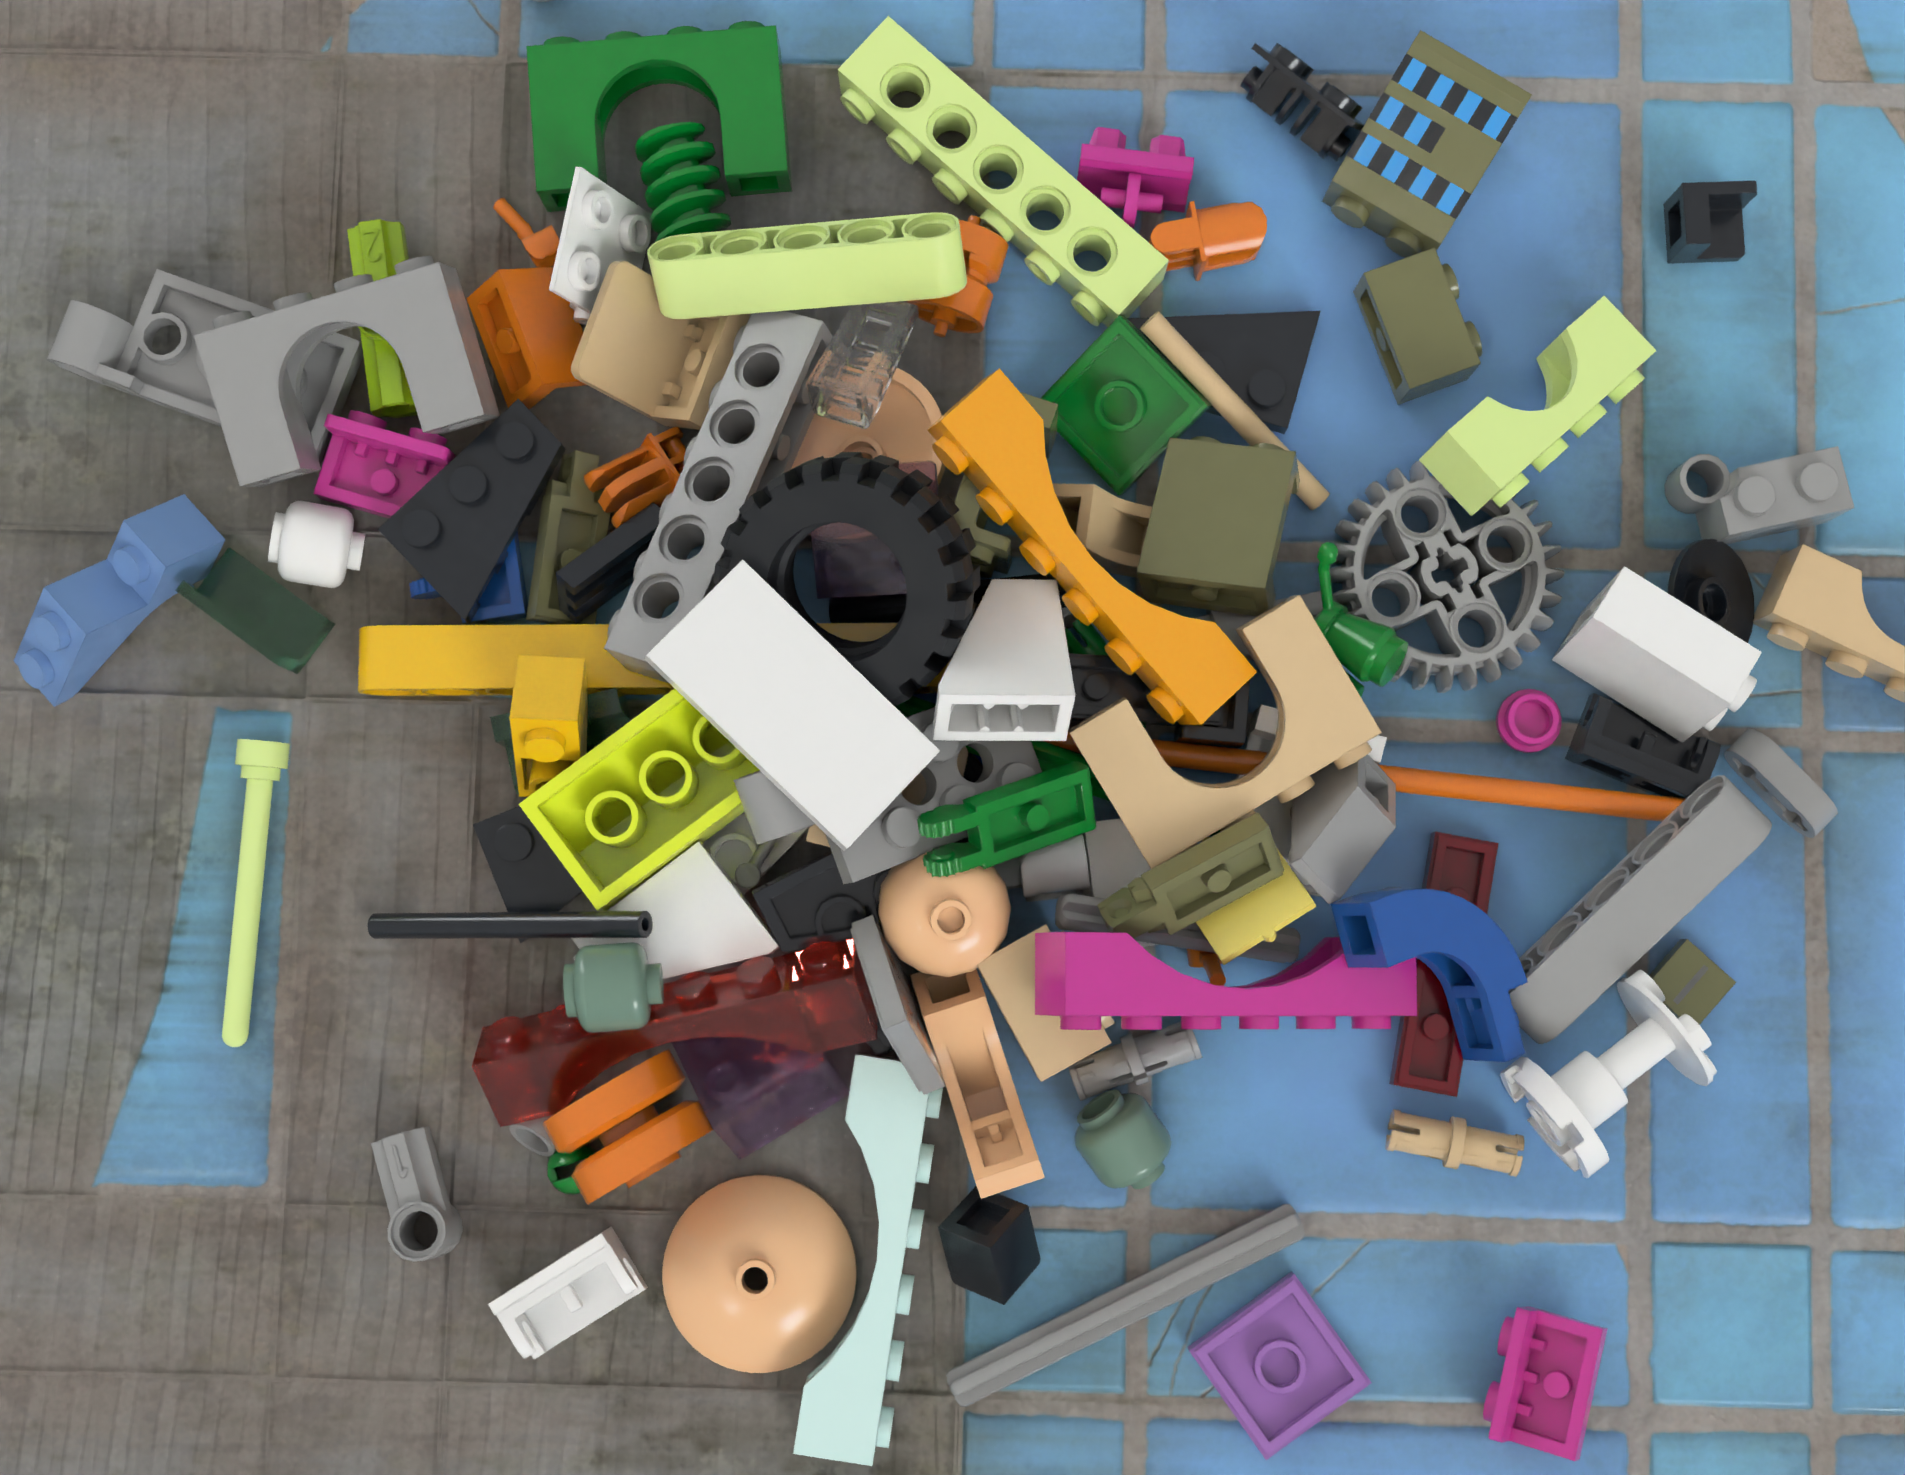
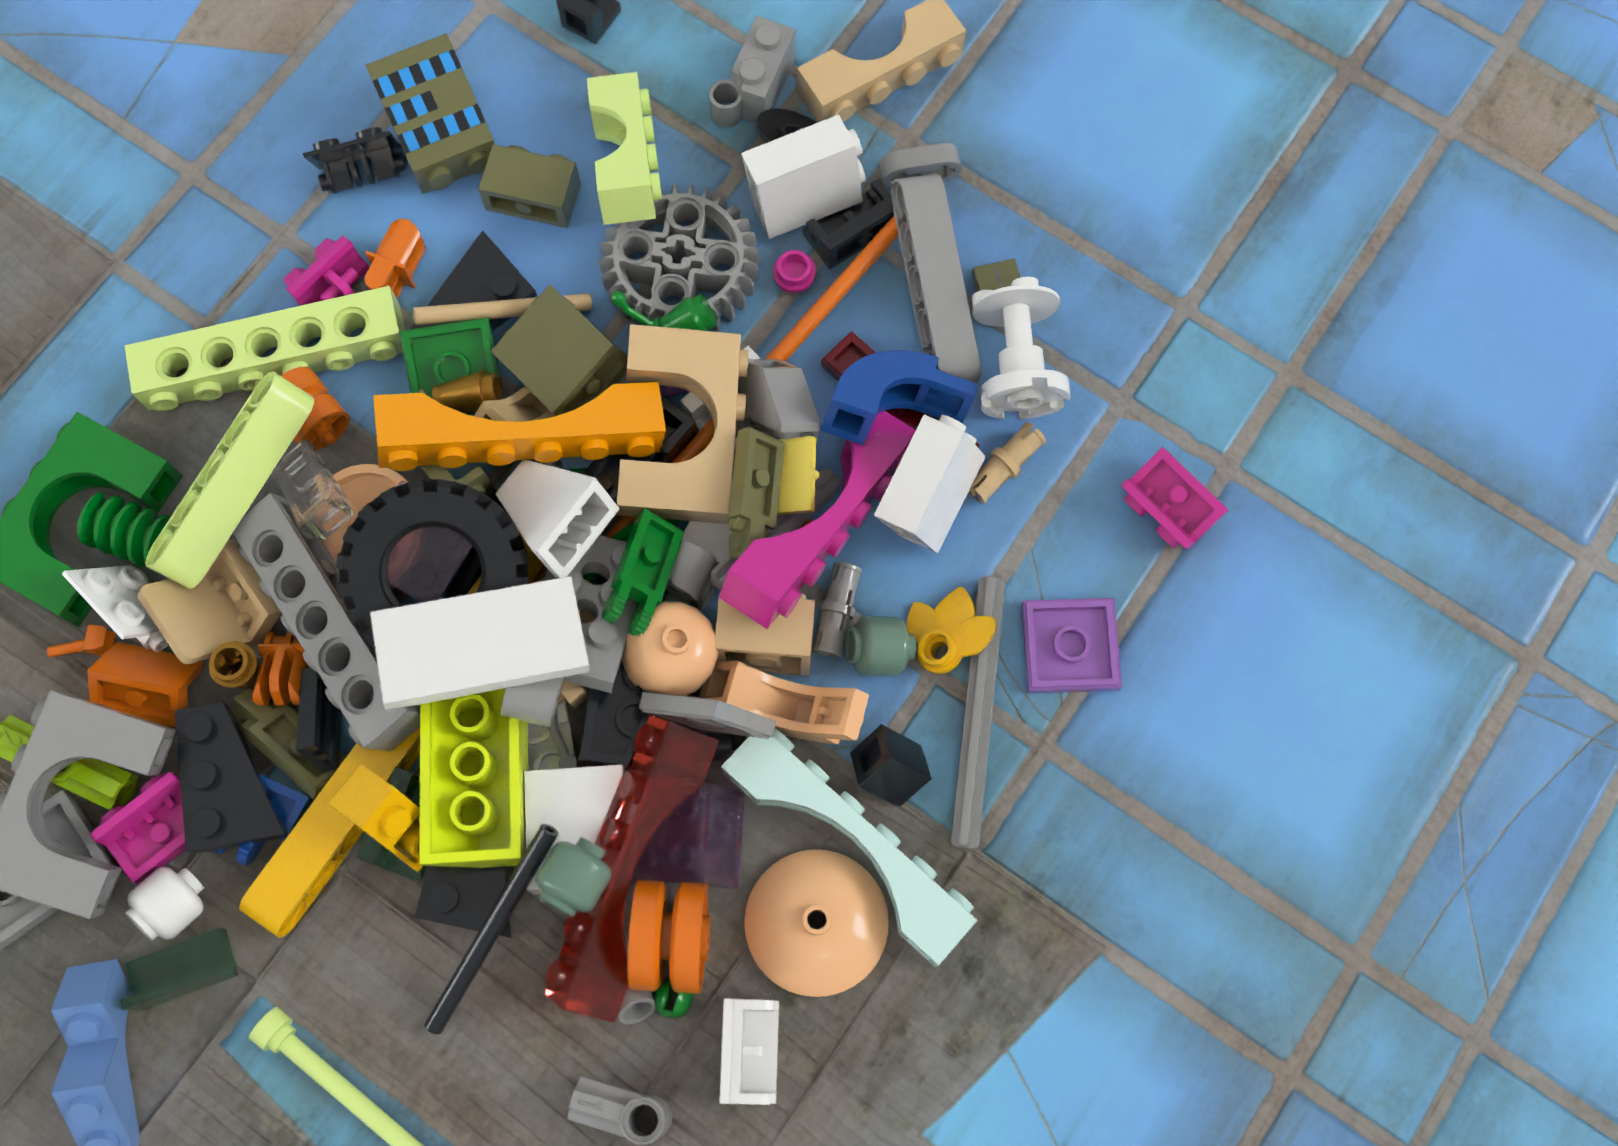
camera: 60 degrees left, 10 degrees down
none -> pearl gold cone [209,641,260,689]
none -> pearl gold cone [432,369,503,413]
none -> white brick [874,415,985,554]
none -> yellow plate [907,587,996,674]

